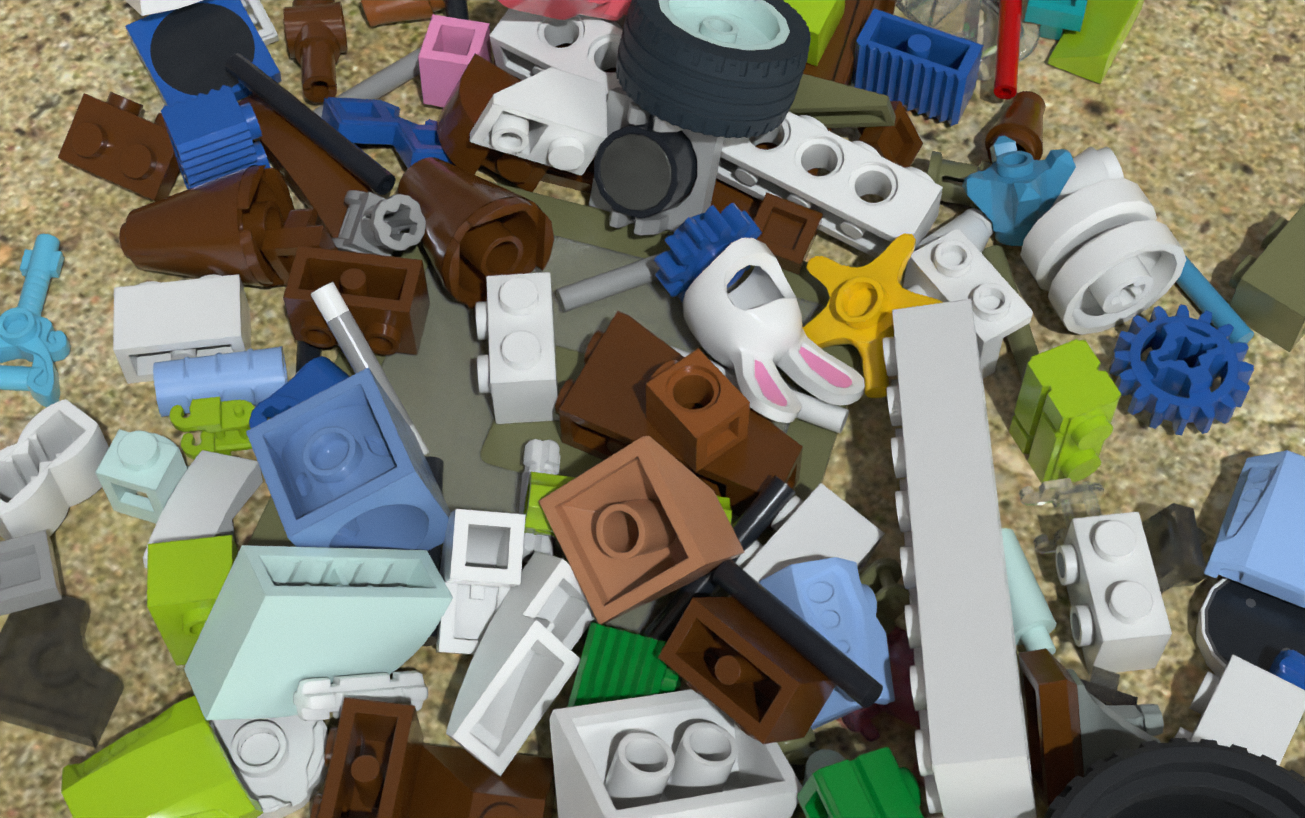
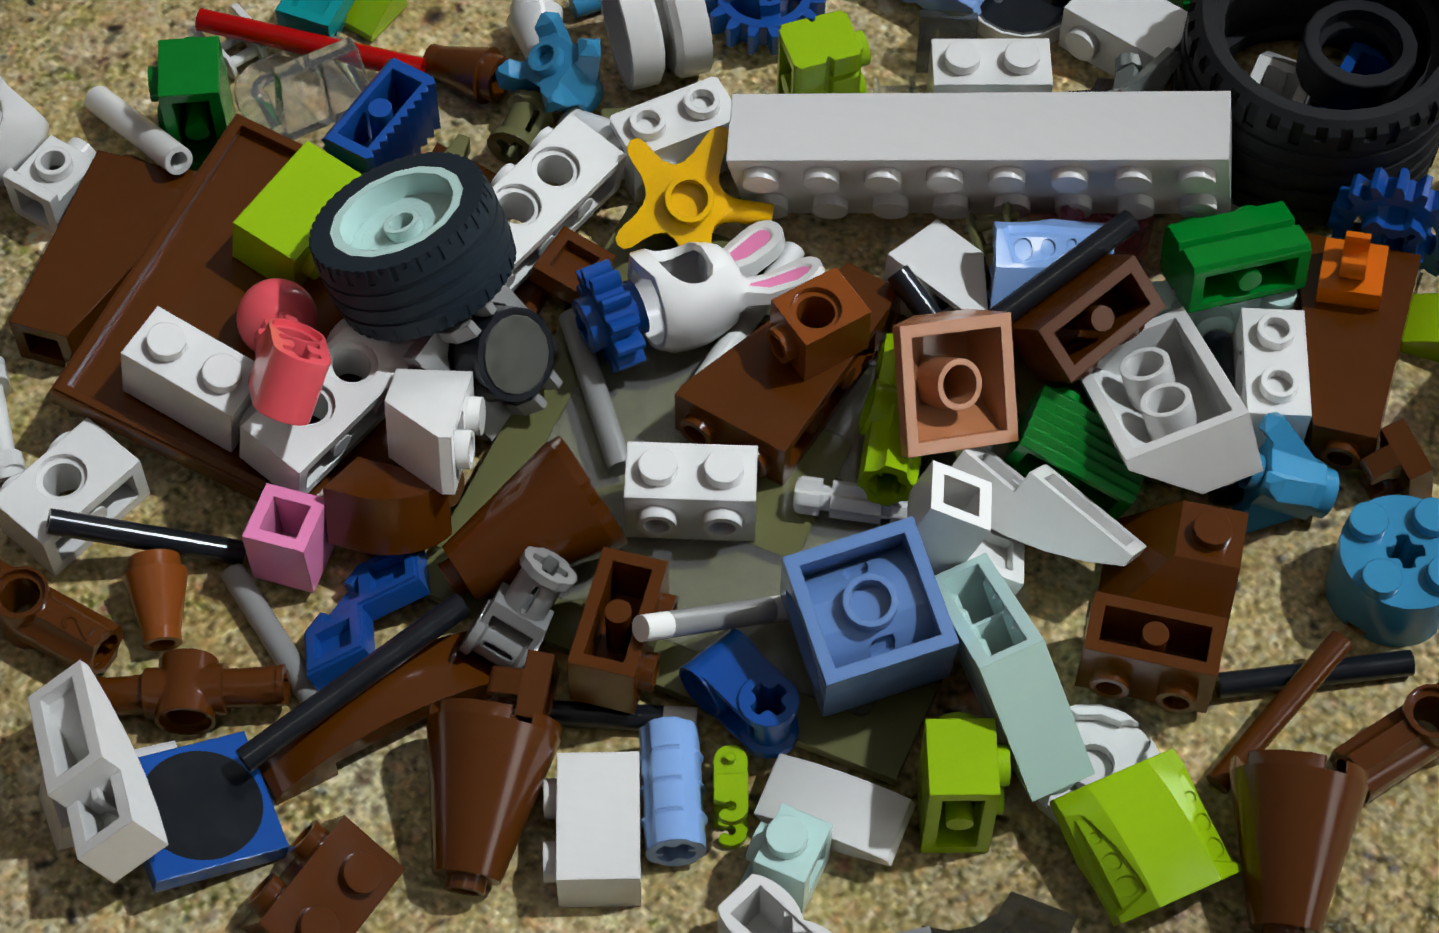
camera: 85 degrees left, 0 degrees up
blue brick [161,85,271,190] -> none
white axle [293,670,428,721] -> none

